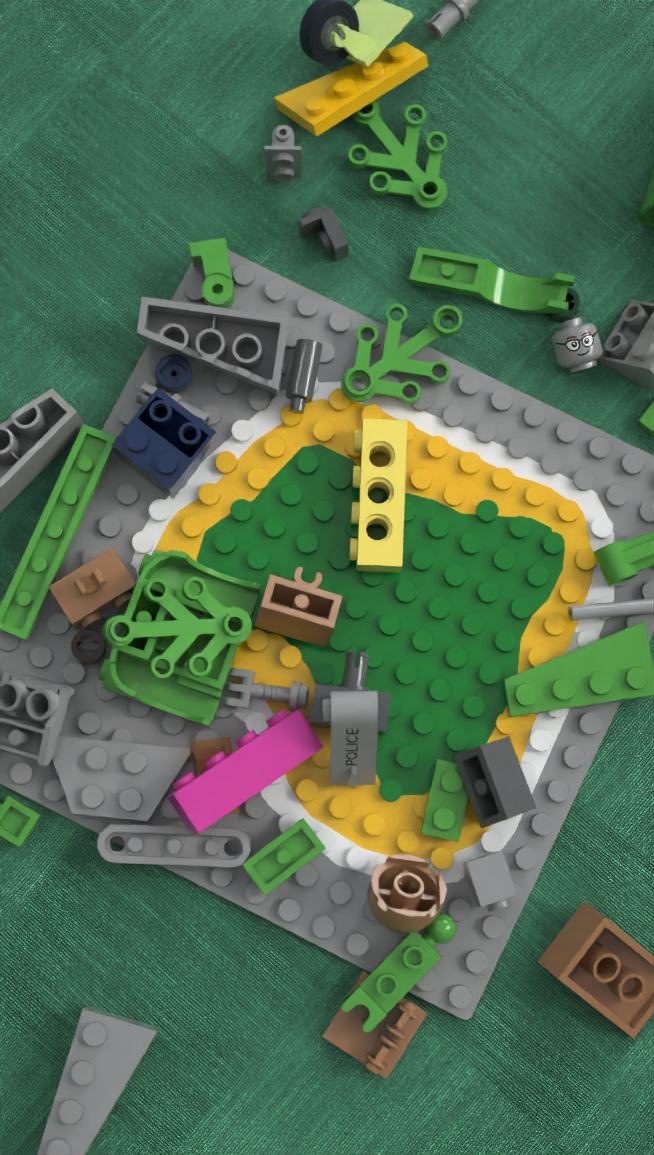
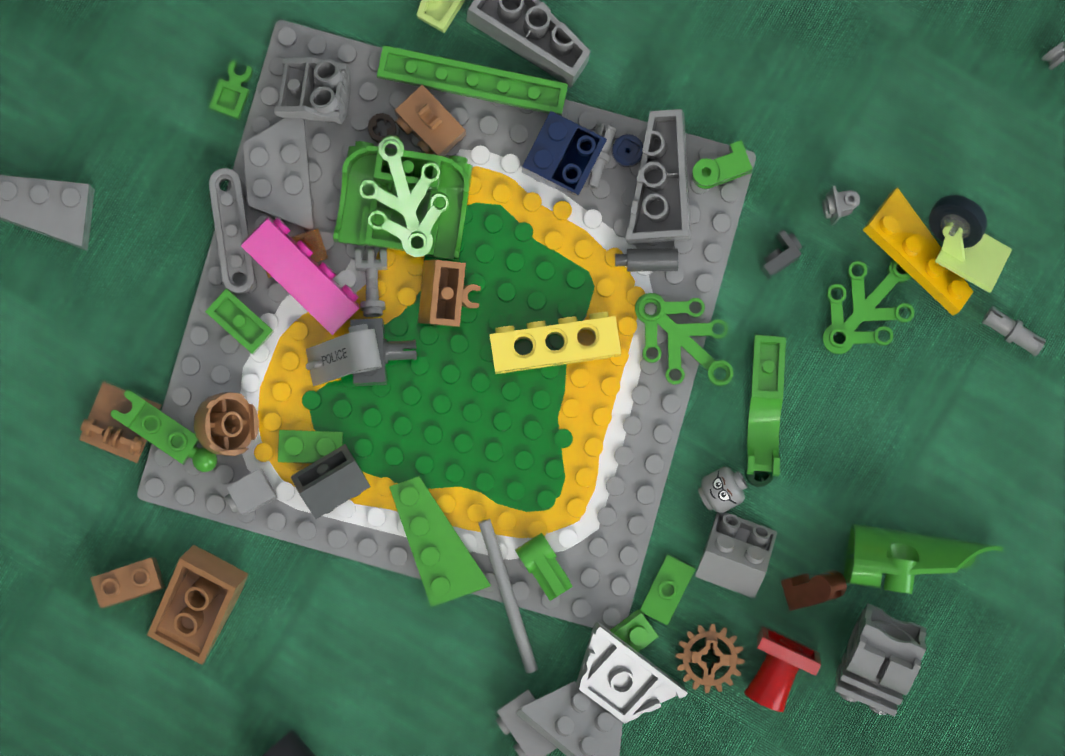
camera: 80 degrees right, 5 degrees up
none -> medium nougat brick [90,557,166,608]

